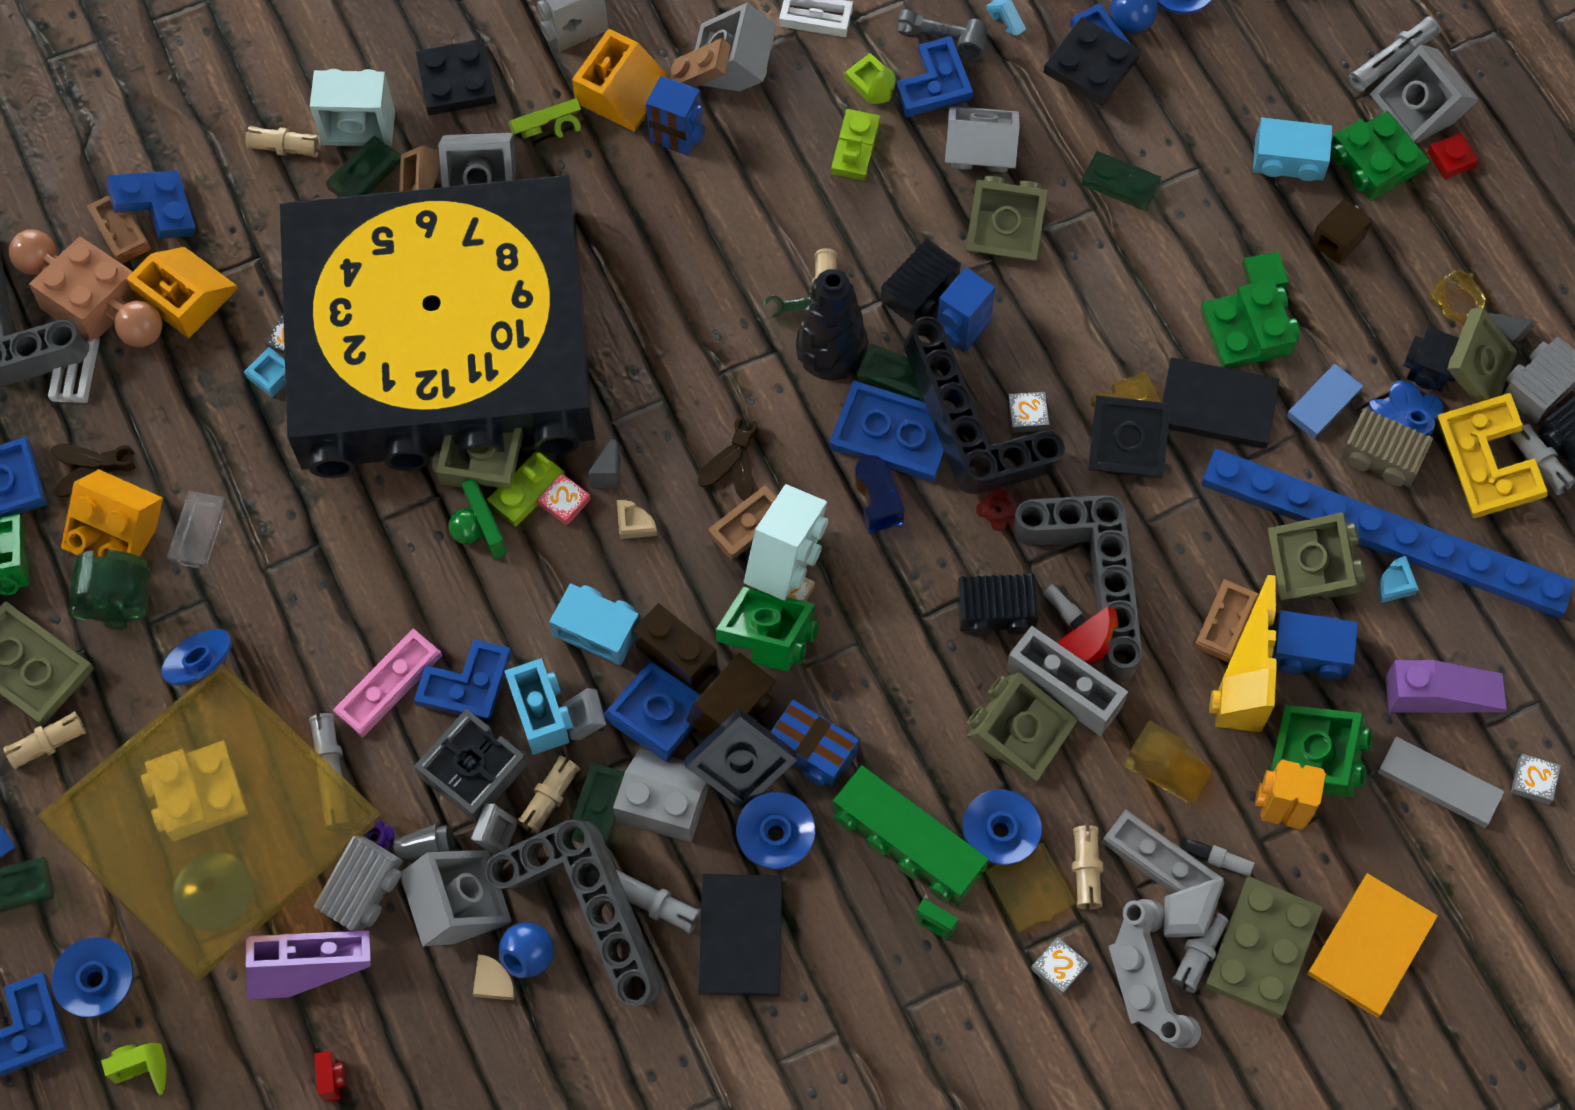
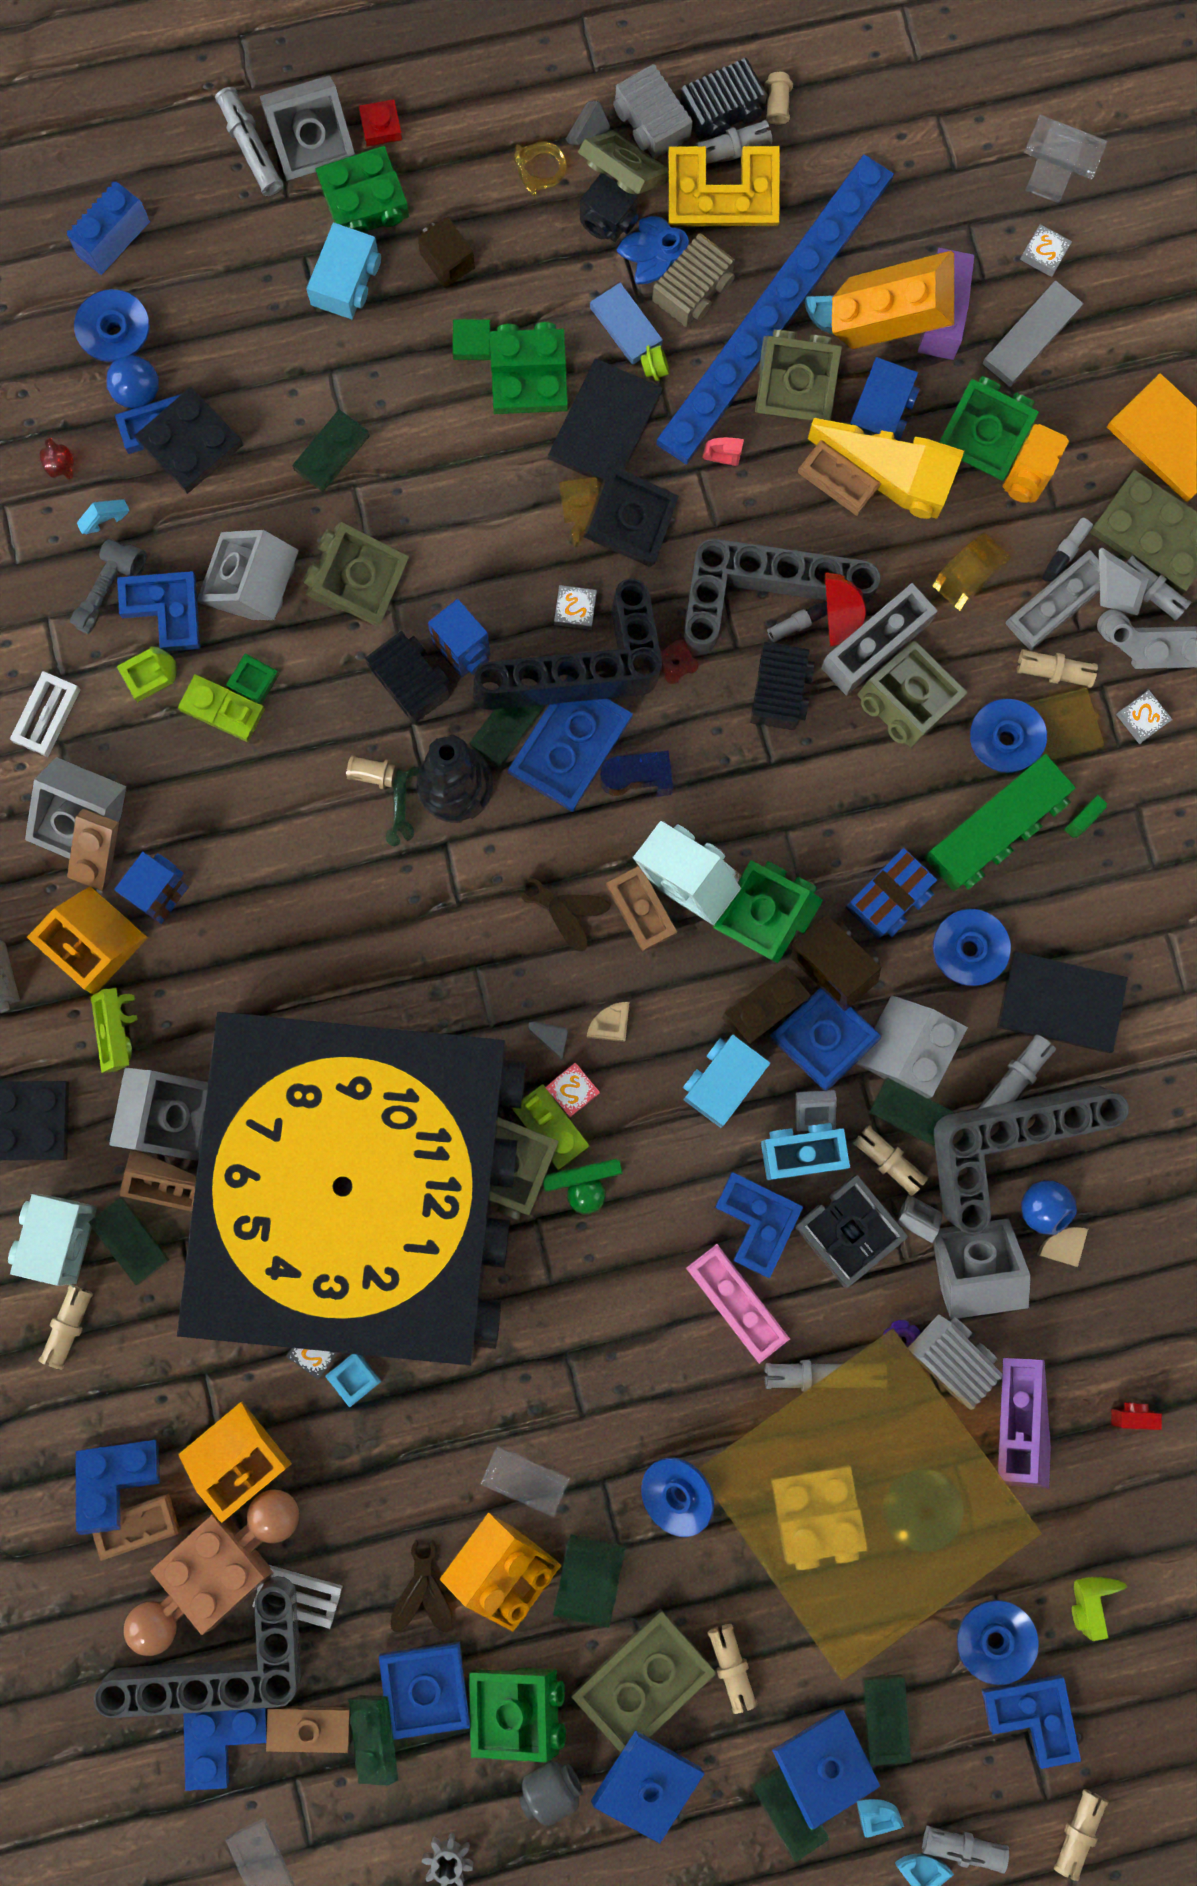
camera: 85 degrees left, 15 degrees up
dark grey cone [394,823,456,862] -> none
black plate [685,708,797,809] -> none
none -> green tile [226,653,280,705]
none -> lime plate [641,345,670,381]
none -> coral tile [702,437,744,466]
none -> light orange slope [832,251,954,349]

